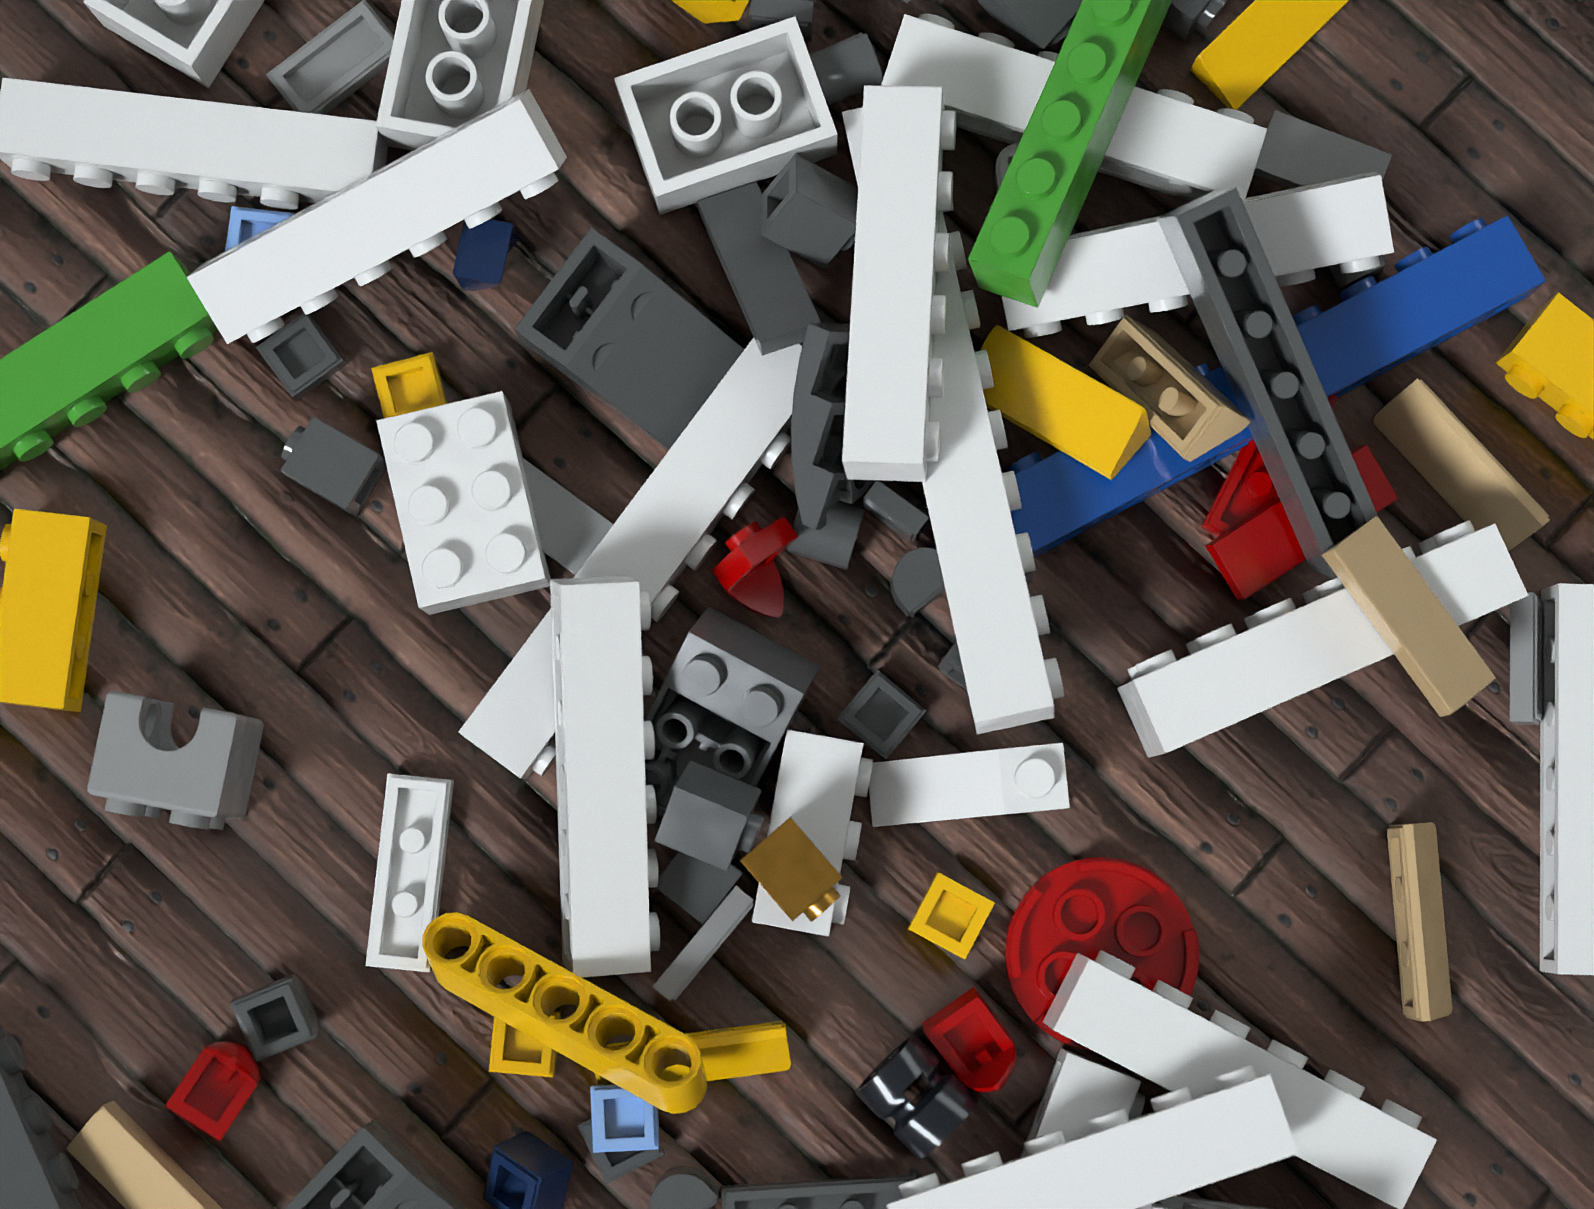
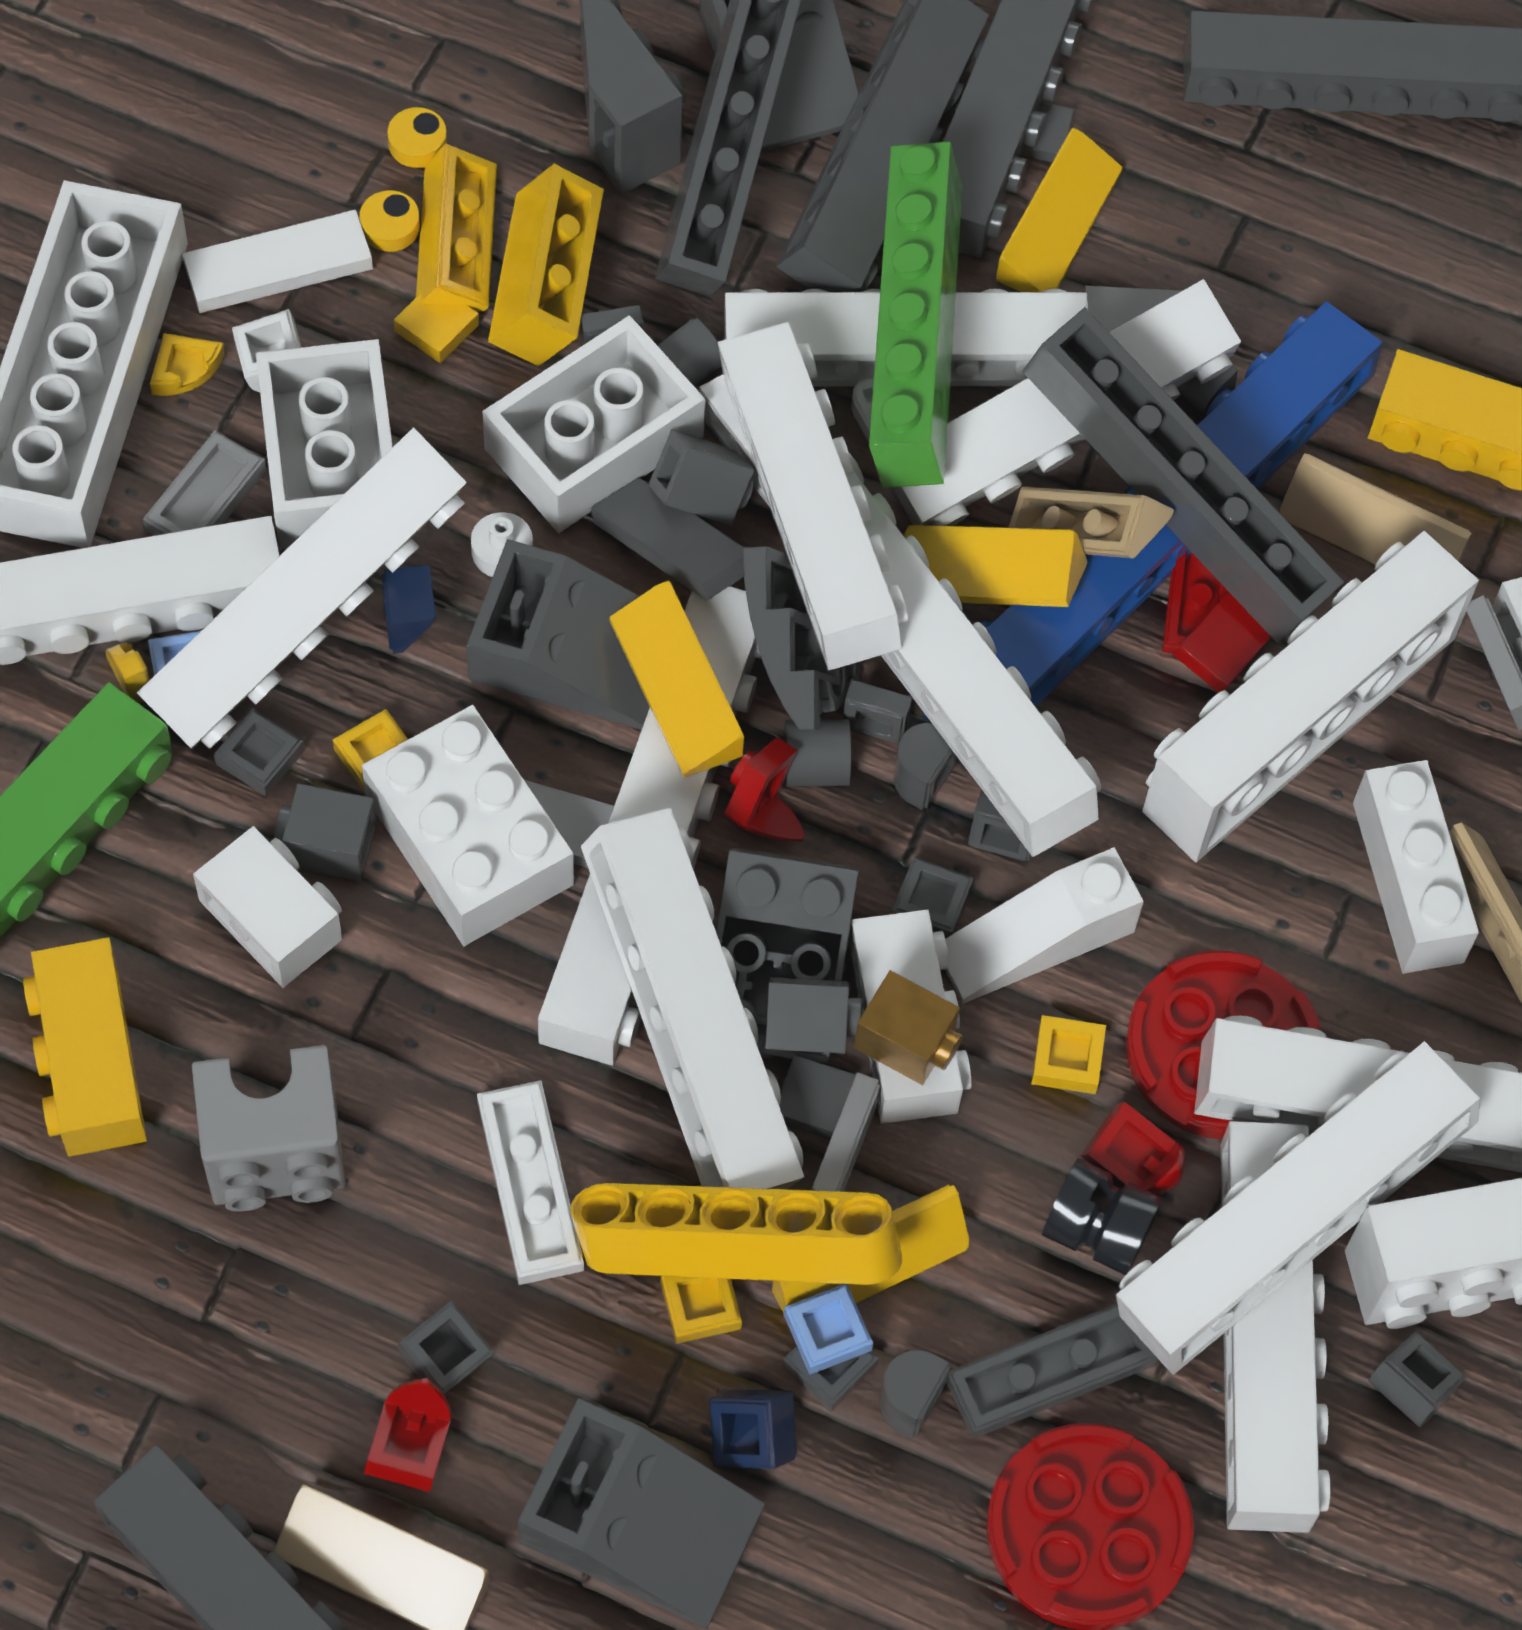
camera: 25 degrees left, 20 degrees down
tan slope [1322,516,1496,717] -> none
none -> yellow tile [105,642,150,704]
none -> white brick [193,826,342,988]
none -> white tile [471,512,533,577]
none -> yellow slope [609,580,744,778]
none -> white brick [1353,760,1479,974]

